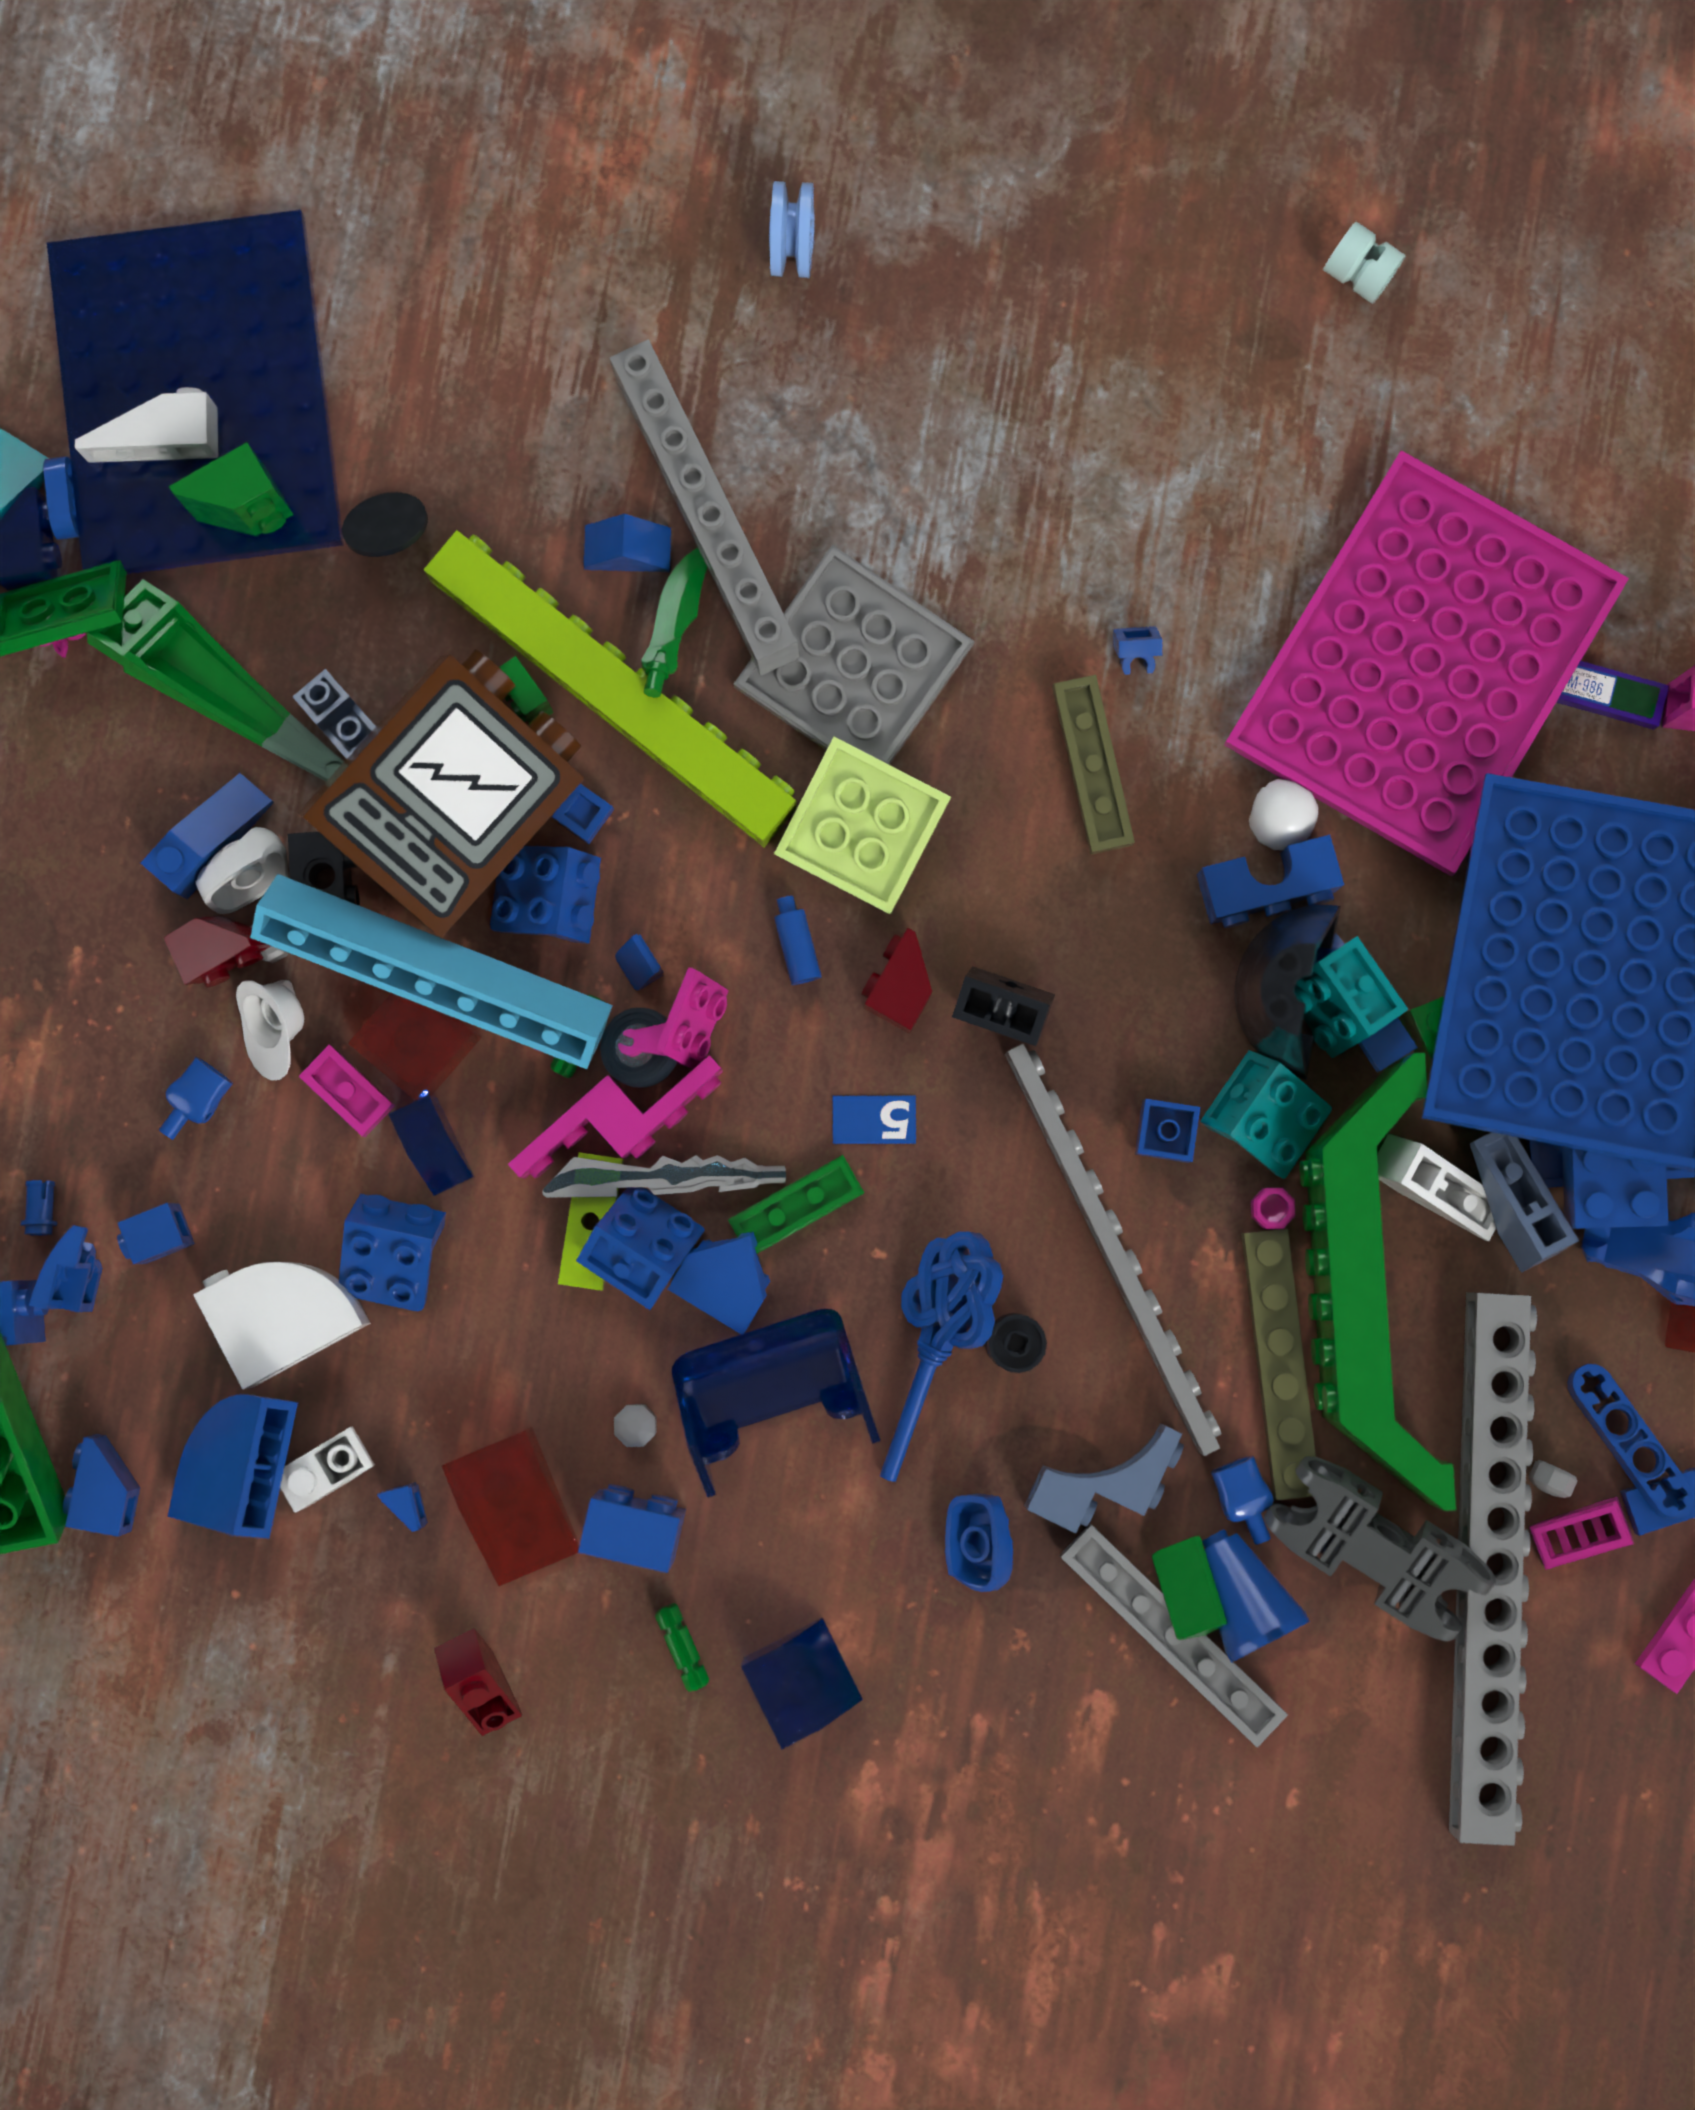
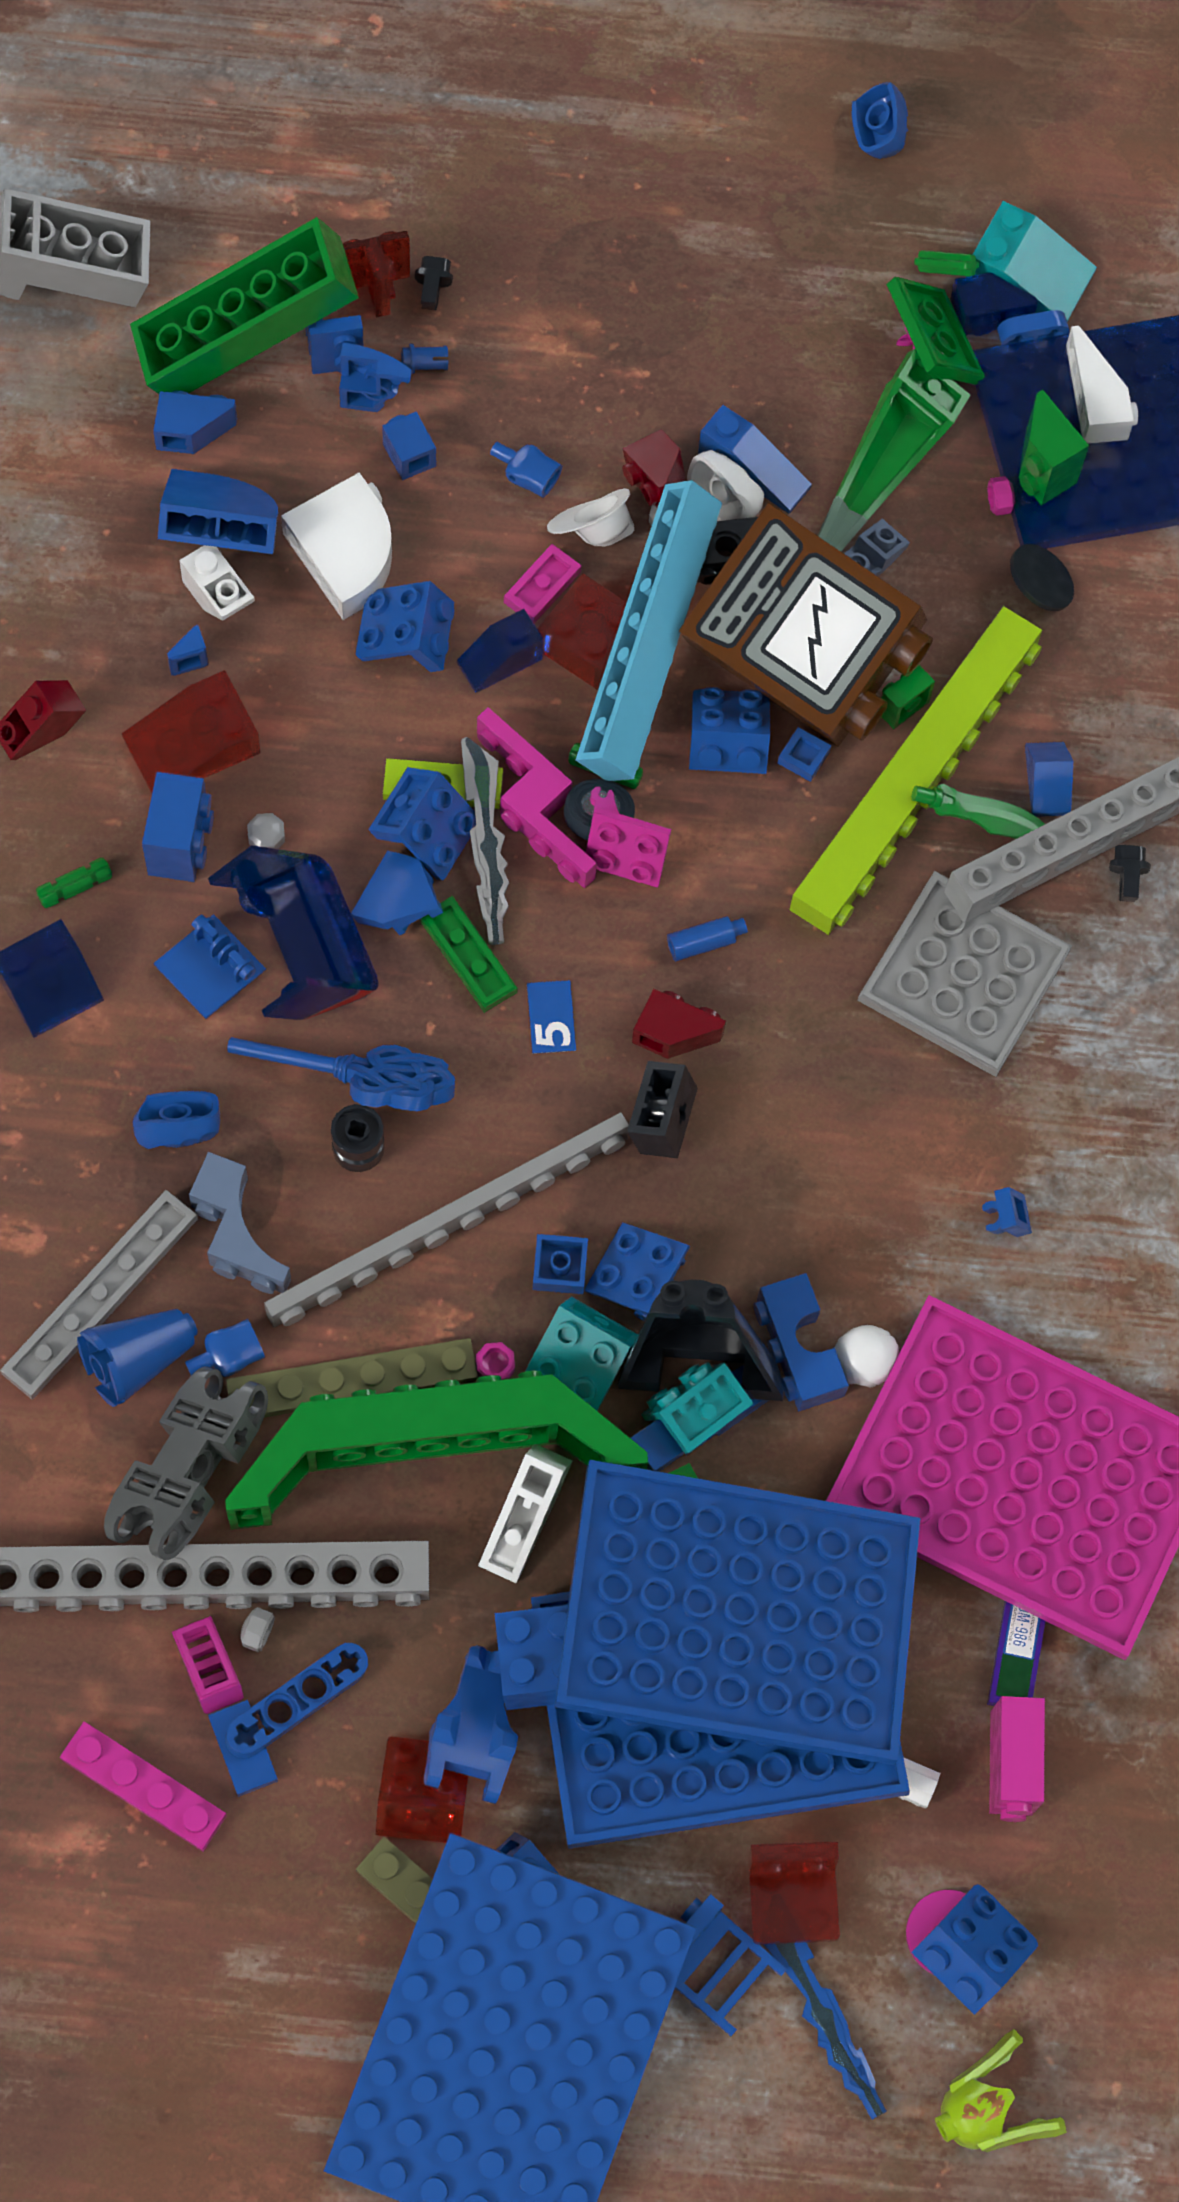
camera: 80 degrees right, 15 degrees down
blue slope [615,934,664,991] -> none
yellowish green plate [774,737,952,914] -> none
olive plate [1052,675,1135,855] -> none
green slope [1152,1536,1227,1640] -> none
sand blue slope [1470,1132,1579,1273] -> none
none -> blue hinge [153,914,266,1019]
none -> blue hinge [584,1222,690,1321]
none -> dark pink tile [987,476,1015,516]
none -> black piece [1109,845,1151,902]

